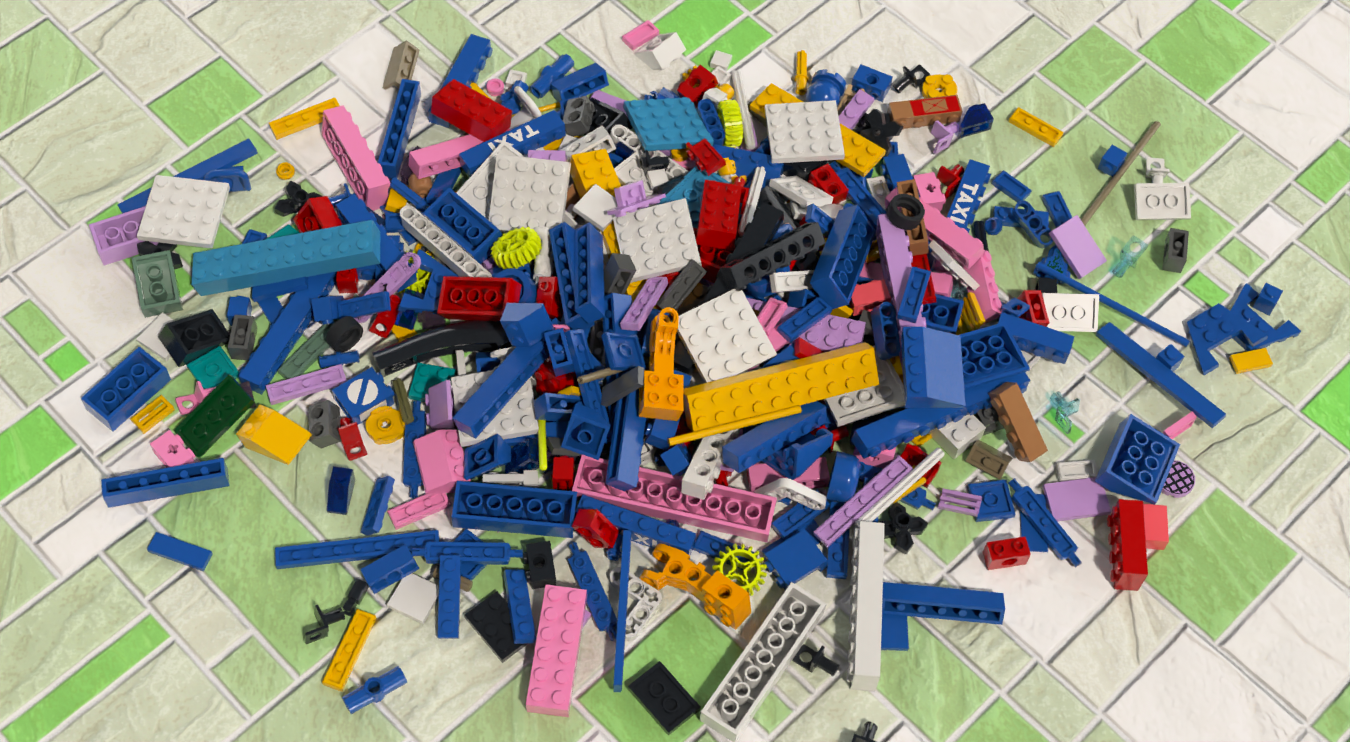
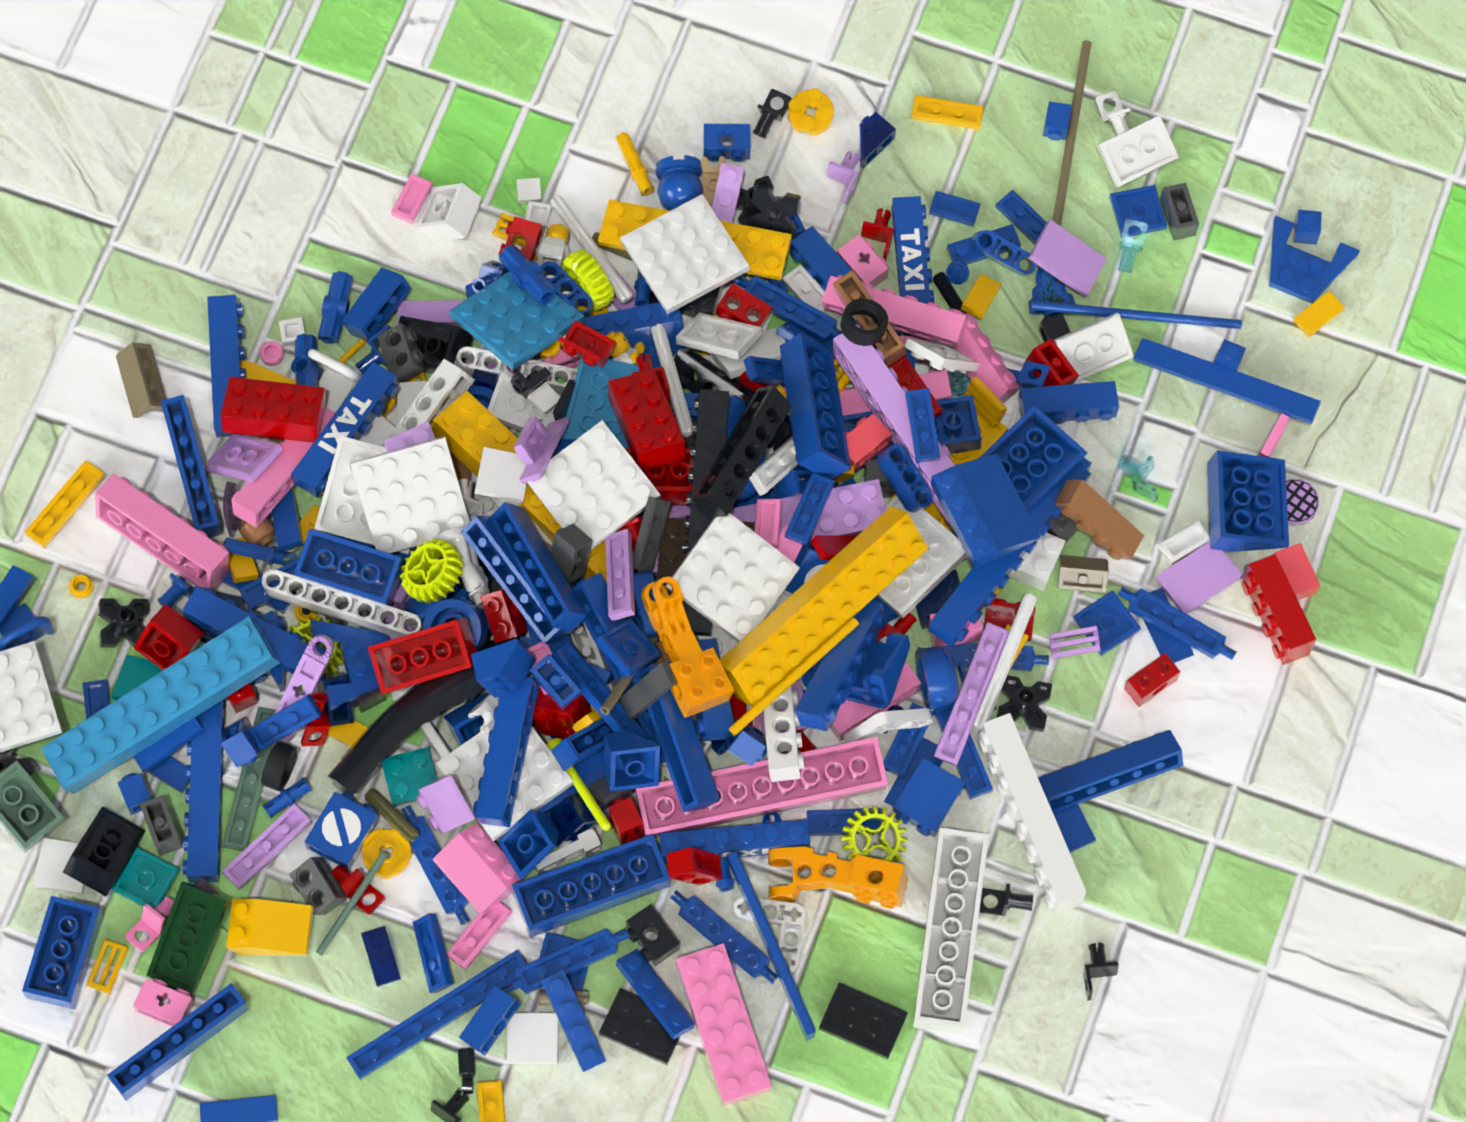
camera: 25 degrees left, 10 degrees up
medium nougat brick [887,95,963,130] -> none
blue wing [1187,303,1268,375] -> none
none -> lavender tile [204,434,283,482]
none -> sand green axle [316,852,388,956]
none -> blue piece [499,245,556,306]
none -> yellow tile [961,274,1002,319]
none -> blue tile [1109,185,1167,239]

